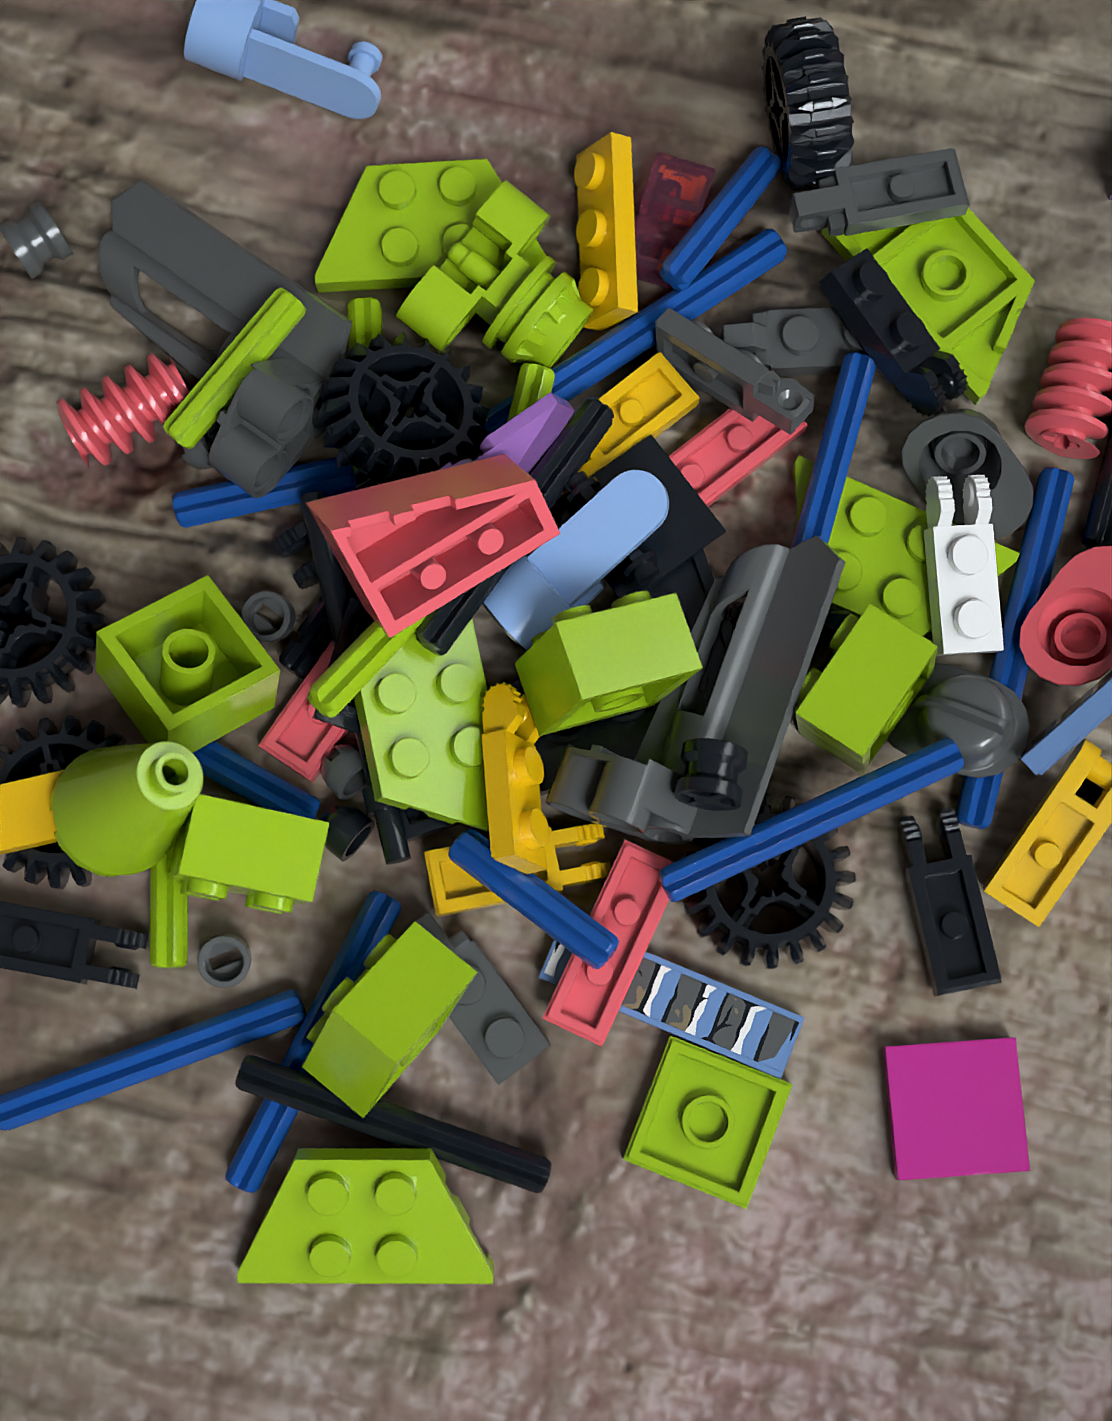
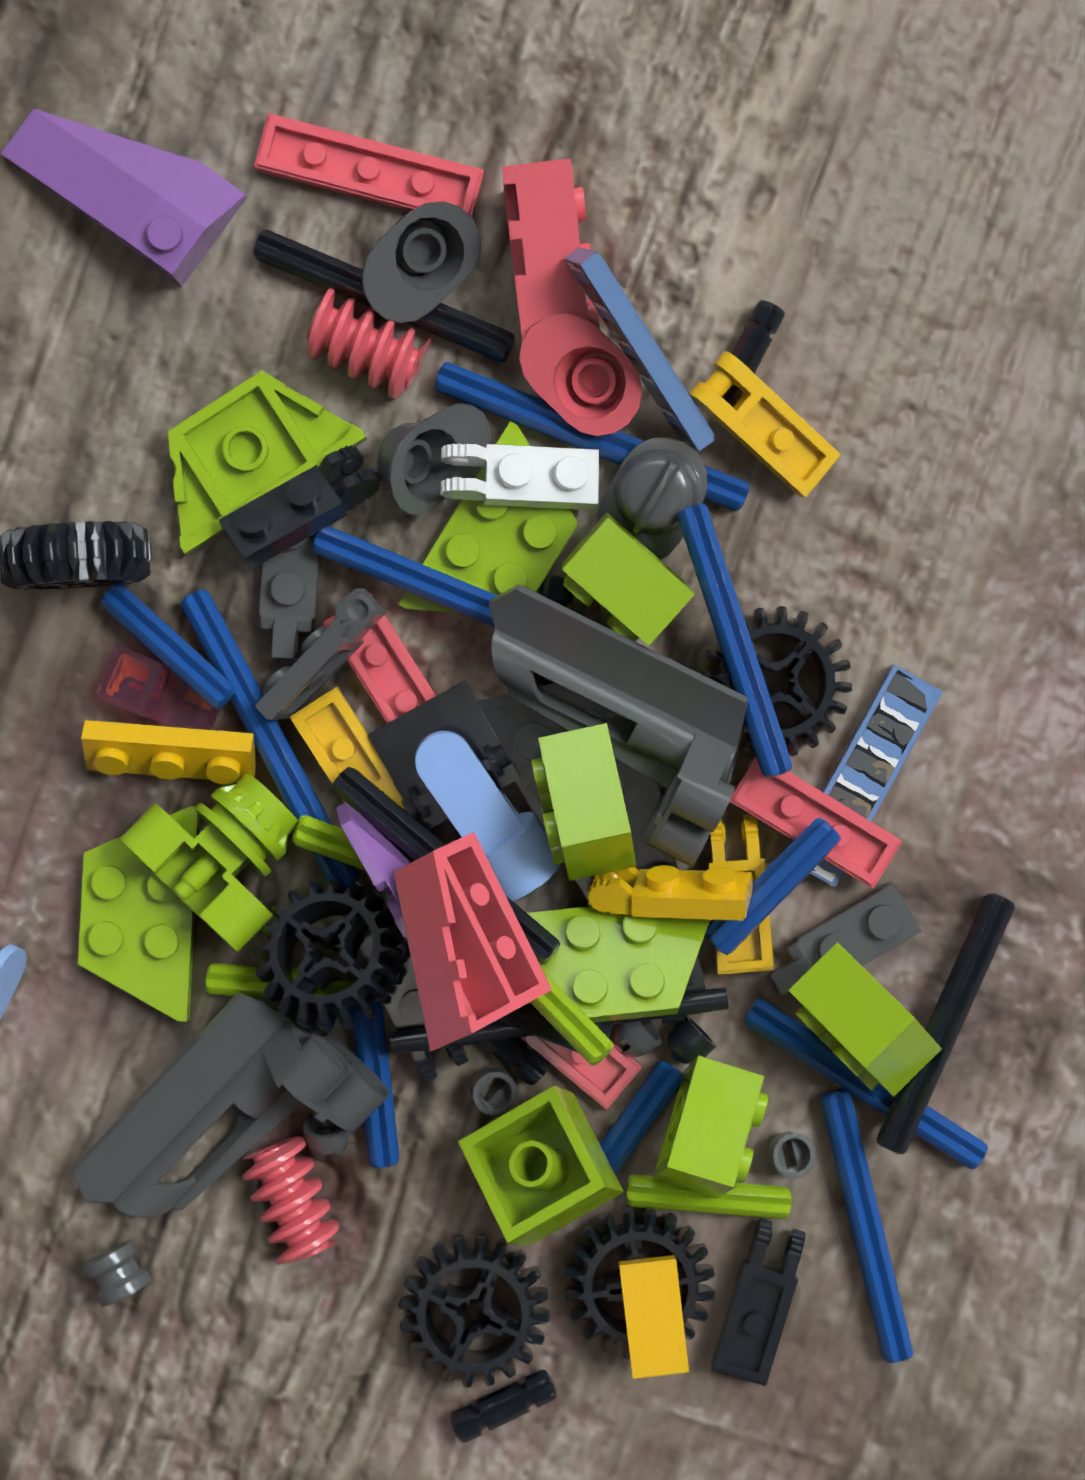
camera: 85 degrees left, 10 degrees up
lime cone [50,742,203,877] -> none
lime axle [163,288,306,449] -> none
lime wing [237,1148,494,1284] -> none
lime tile [623,1036,793,1209] -> none
black wheel [675,738,748,811] -> none
dark grey hinge [789,148,970,236] -> none
dark pink tile [882,1037,1030,1181] -> none
black hinge [897,807,1002,997] -> none

